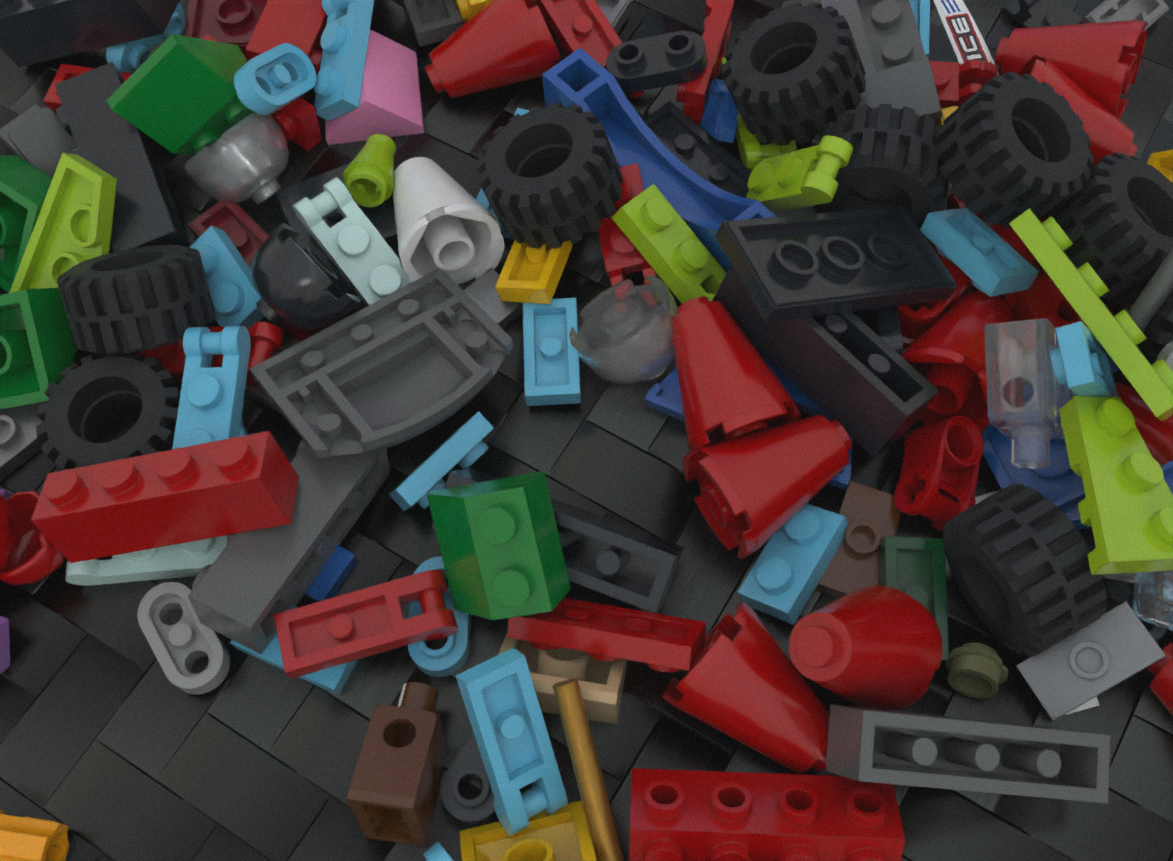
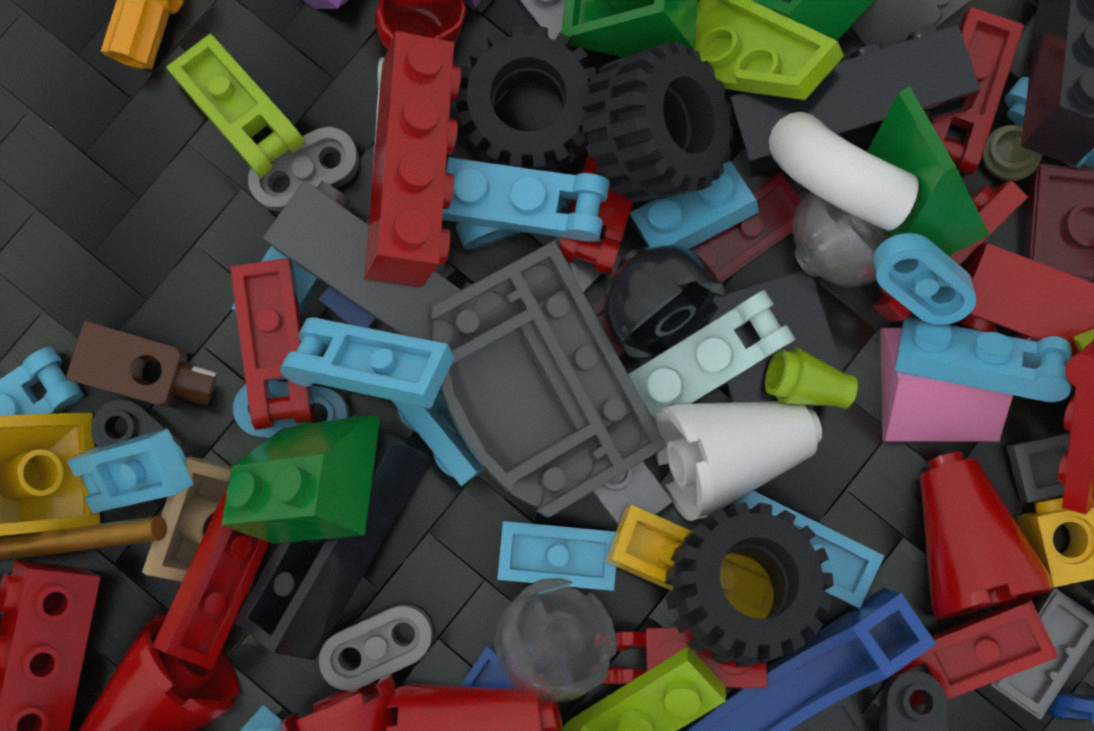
camera: 95 degrees right, 20 degrees up
none -> lime plate [166,33,306,179]
none -> medium azure plate [280,317,454,409]
none -> light grey plate [319,604,433,691]
none -> white cylinder [769,112,918,231]

